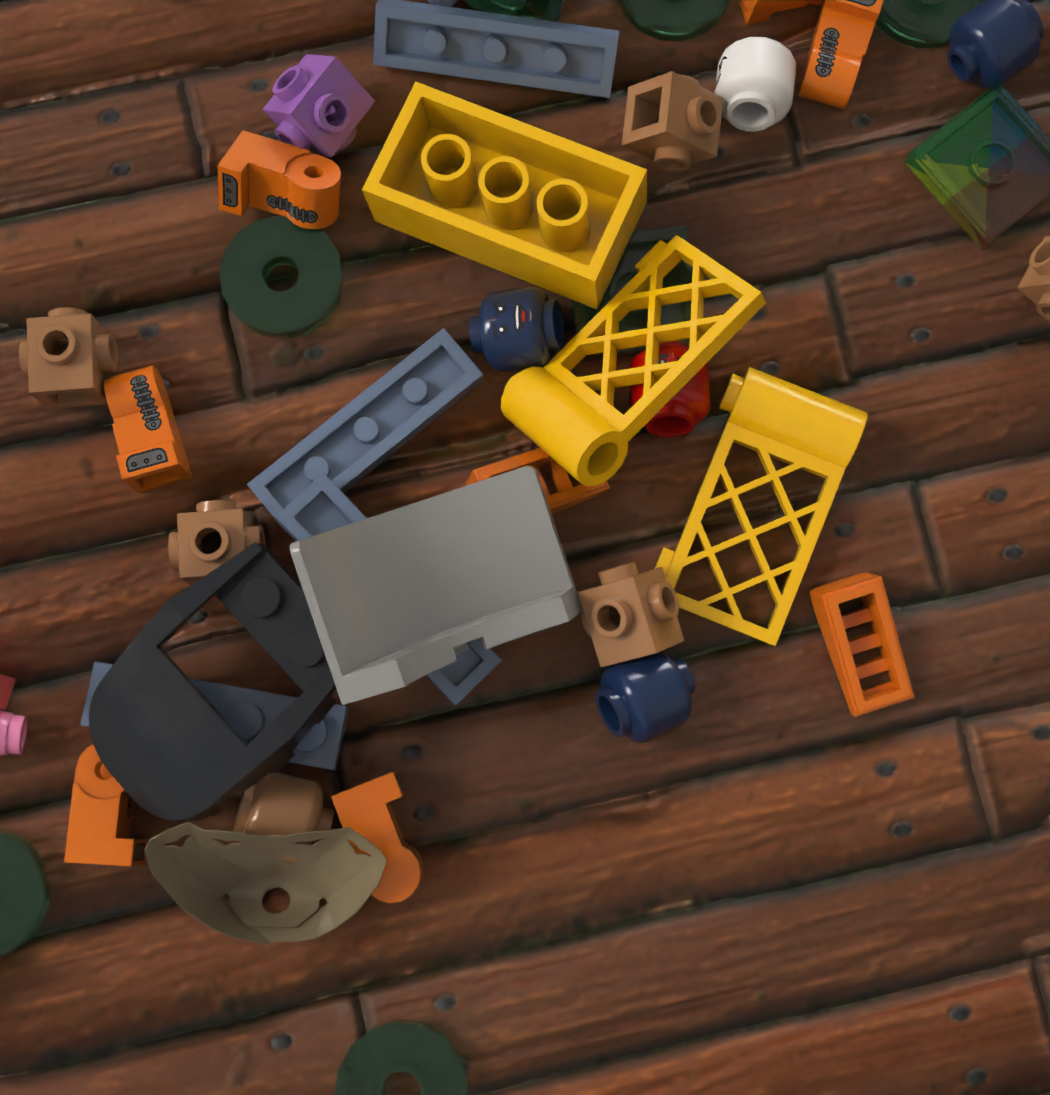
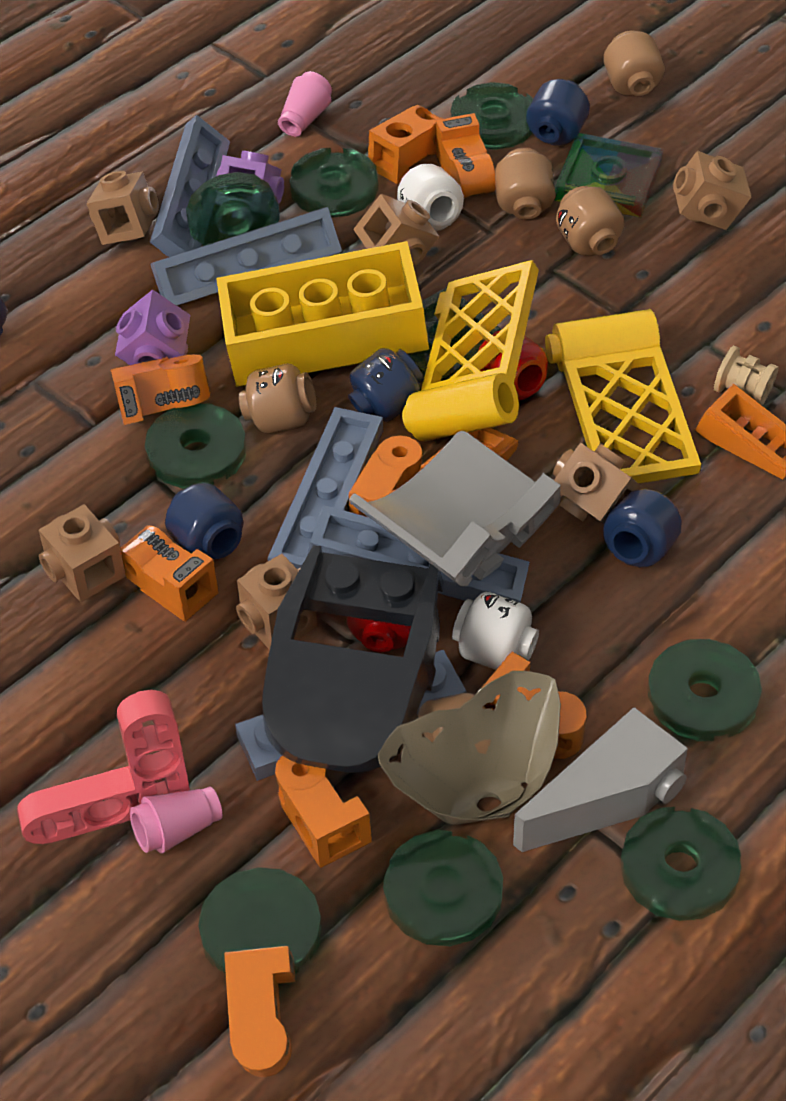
camera: 30 degrees left, 30 degrees down
none -> dark blue head [165,483,244,560]
none -> medium nougat head [239,363,317,434]
none -> orange leg [349,436,422,517]
none -> clear green tile [383,830,503,947]
none -> white head [452,592,539,670]
none -> medium nougat head [495,148,556,219]
none -> light grey slope [513,708,688,852]
none -> medium nougat head [556,186,625,256]
none -> clear green tile [647,639,762,741]
none -> tan bush [714,345,779,405]

